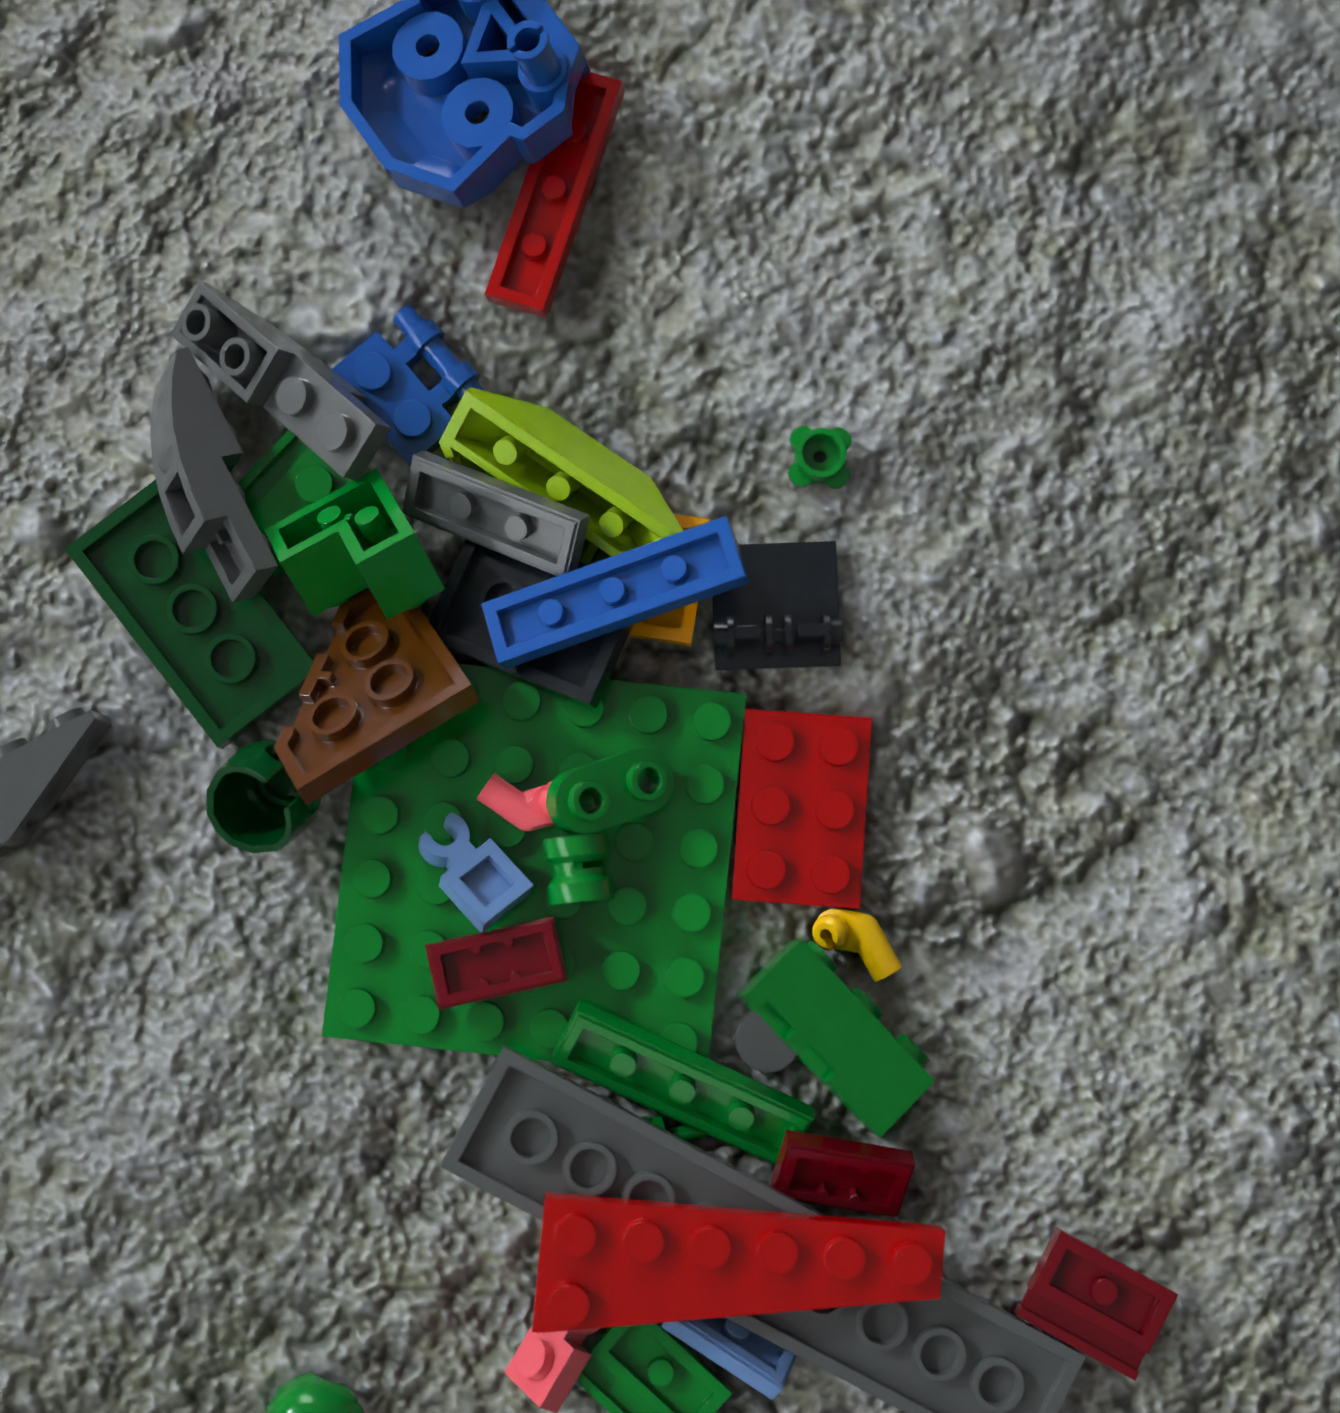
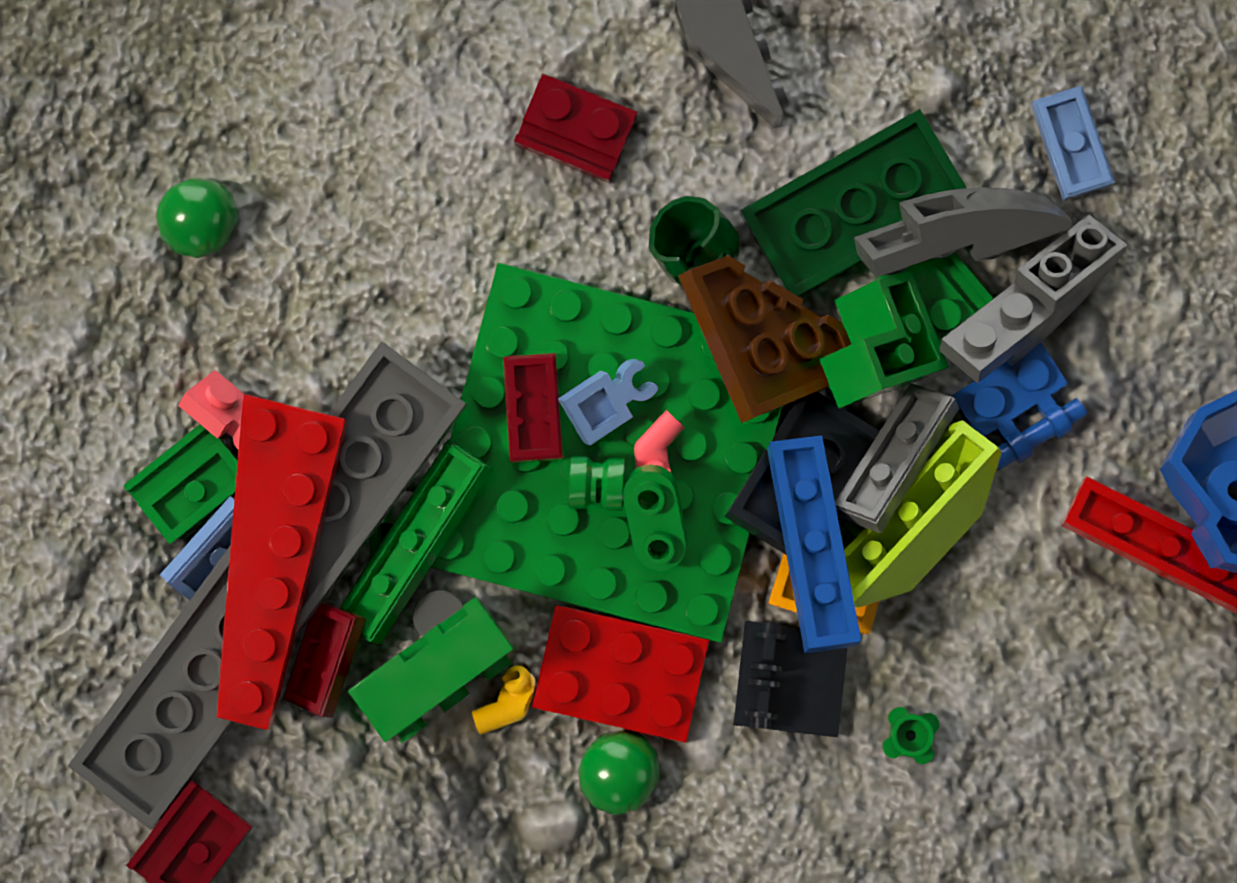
camera: 105 degrees right, 0 degrees up
none -> dark red plate [514,73,638,183]
none -> green hair [578,729,661,815]
none -> medium blue plate [1031,85,1115,201]

